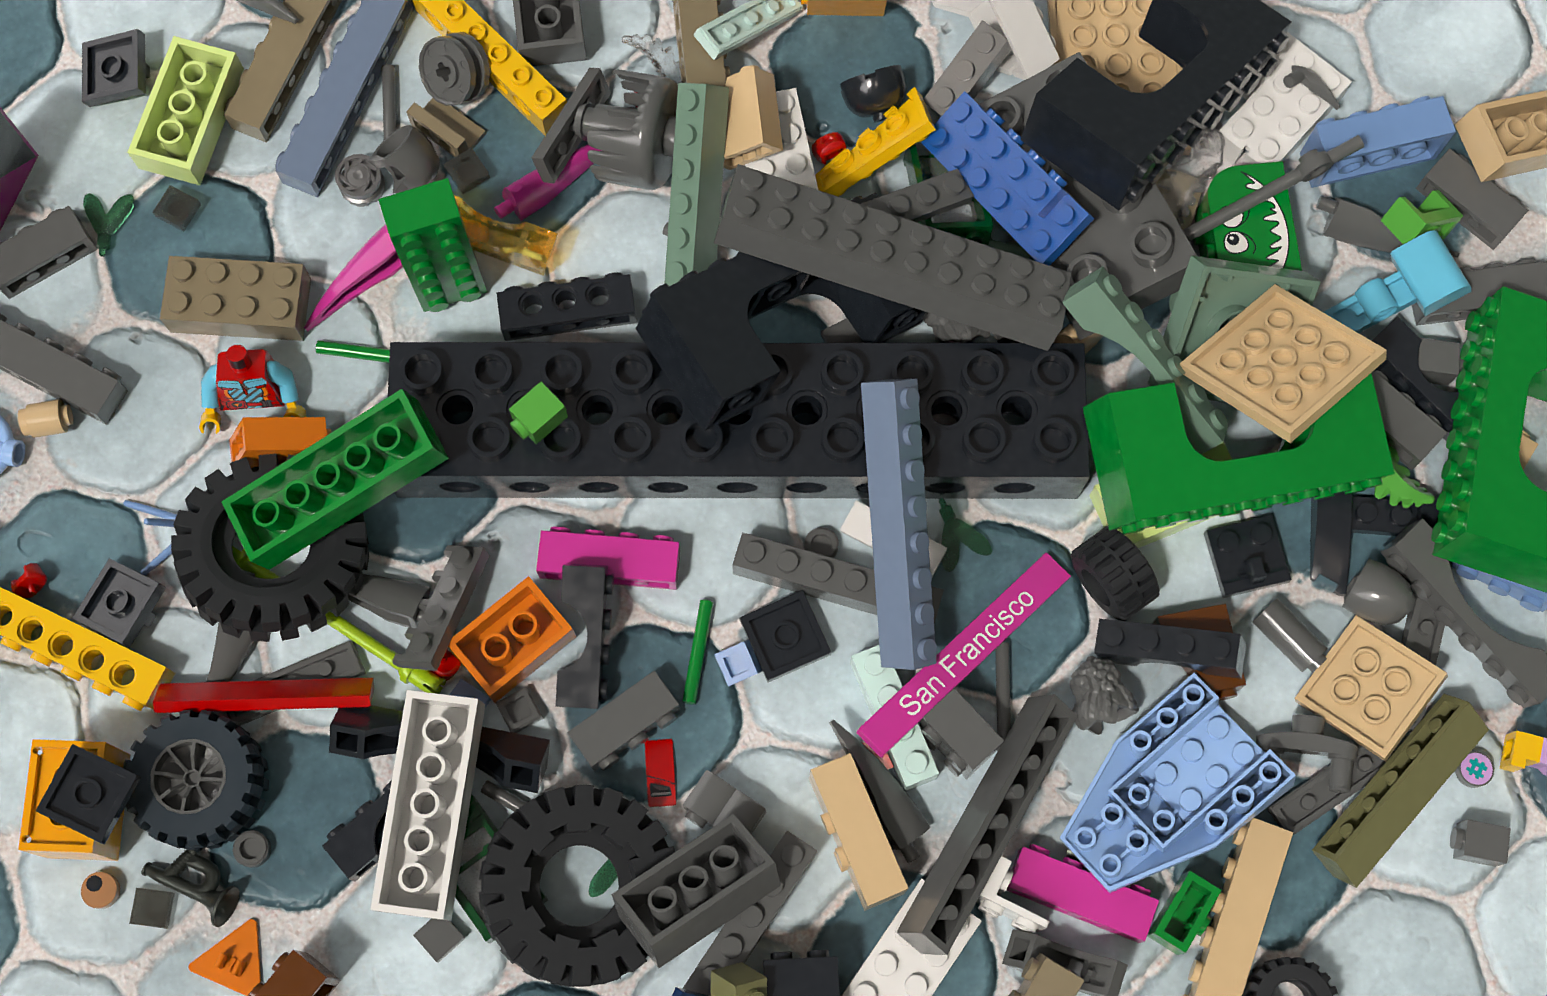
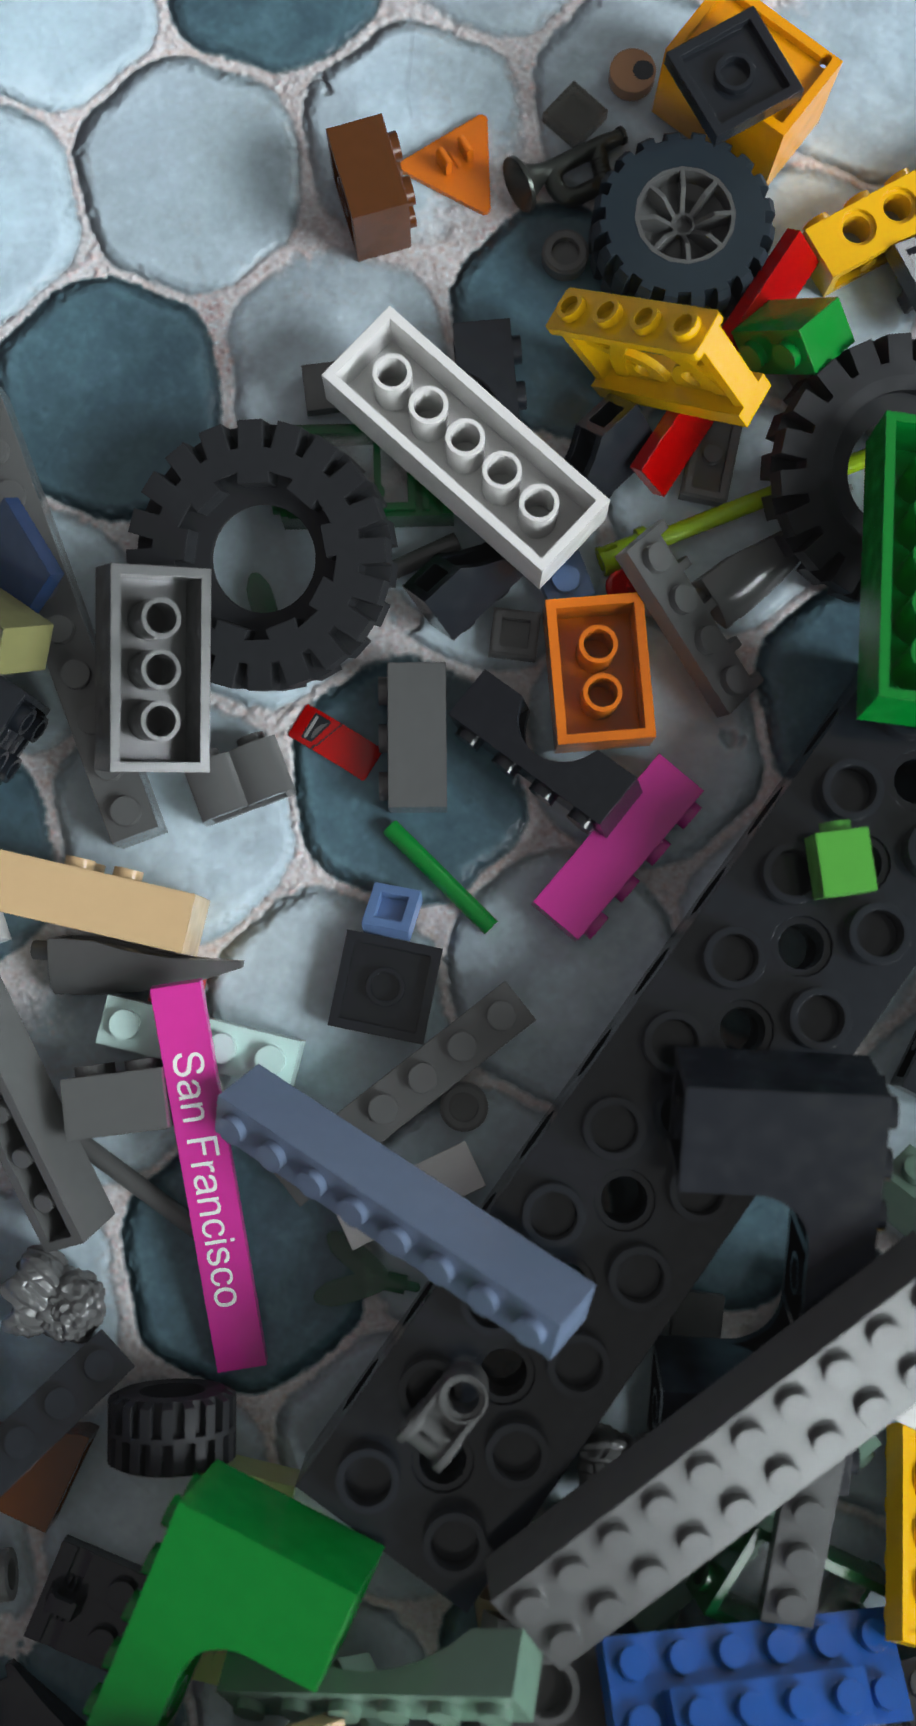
camera: 125 degrees right, 10 degrees up
none -> dark grey piece [394,1361,489,1473]
none -> yellow fence [545,287,771,427]
none -> green brick [731,297,855,375]

